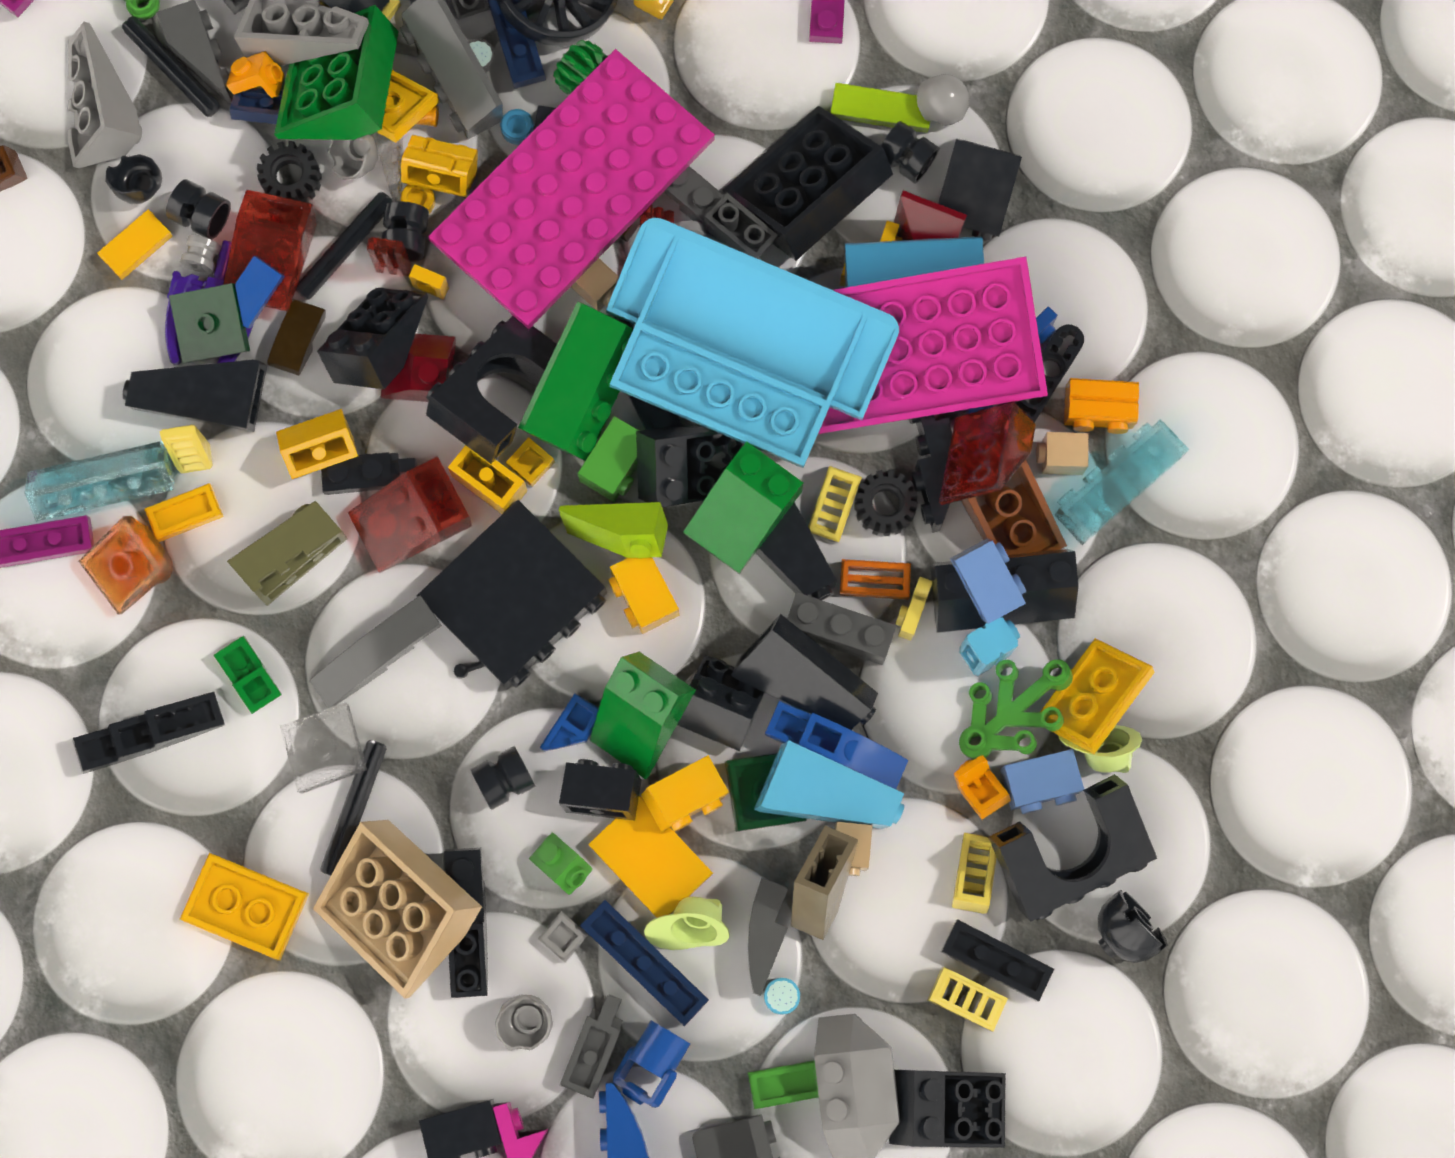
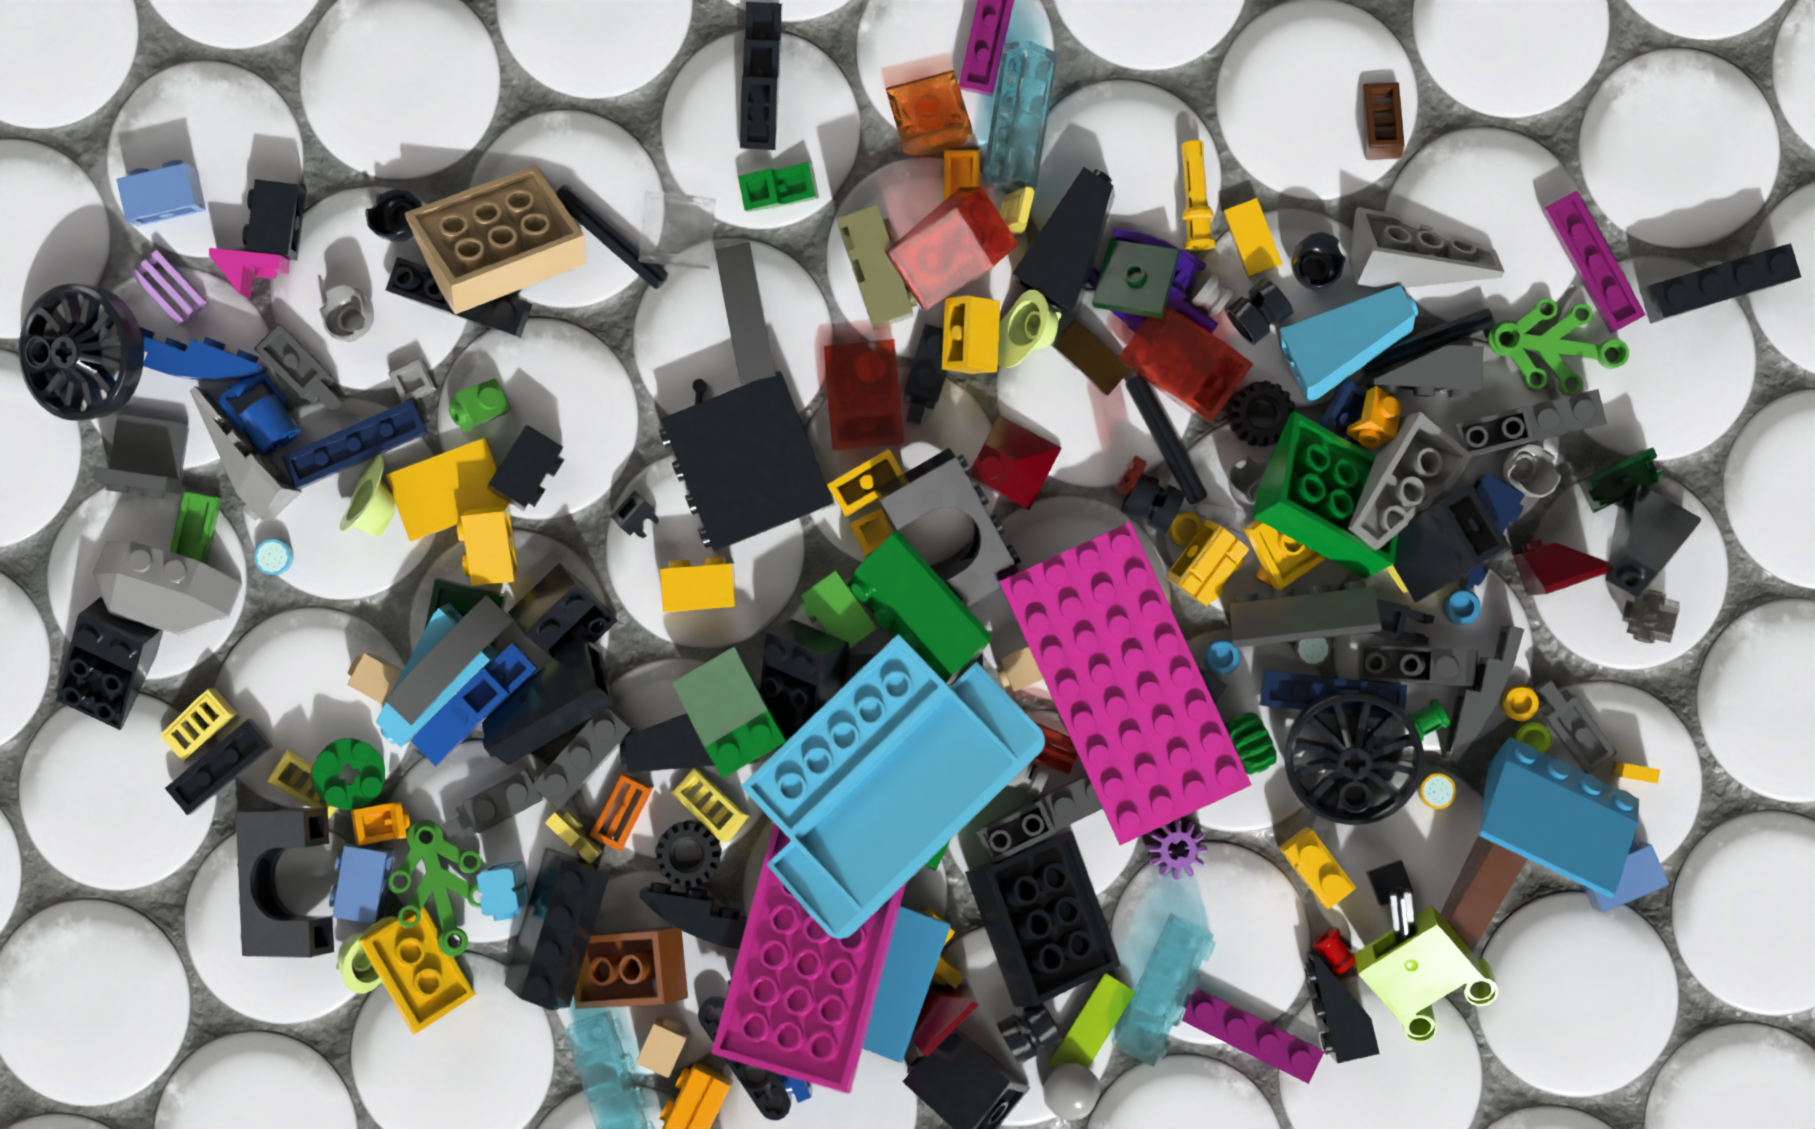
camera: 125 degrees right, 10 degrees up
yellow tile [179,853,309,961] -> none
blue tile [235,256,285,328] -> none
black slope [317,288,428,390] -> none
yellow tile [409,264,449,300] -> none
black wheel [470,746,536,810] -> none
blue tile [539,693,599,752] -> none
lime slope [559,502,668,558] -> none
green slope [590,651,696,779] -> none
dark grey slope [748,878,788,996] -> none
dark tan slope [791,826,858,940] -> none
clear red slope [939,401,1036,505] -> none
medium blue brick [950,538,1026,624] -> none
black cylinder [1098,890,1168,963] -> none
none -> light grey wedge [190,386,302,521]
none -> green plate [311,738,385,810]
none -> black hair [365,188,422,243]
none -> dark grey slope [385,595,513,725]
none -> dark grey hinge [442,769,543,837]
none -> black tile [611,490,659,538]
none -> clear red slope [885,186,1019,310]
none -> yellowish green piece [998,290,1061,368]
none -> clear light blue brick [1111,912,1216,1067]
none -> medium lavender gear [1146,818,1208,880]
none -> yellow pin [1181,140,1216,251]
none -> medium azure slope [1279,285,1418,404]

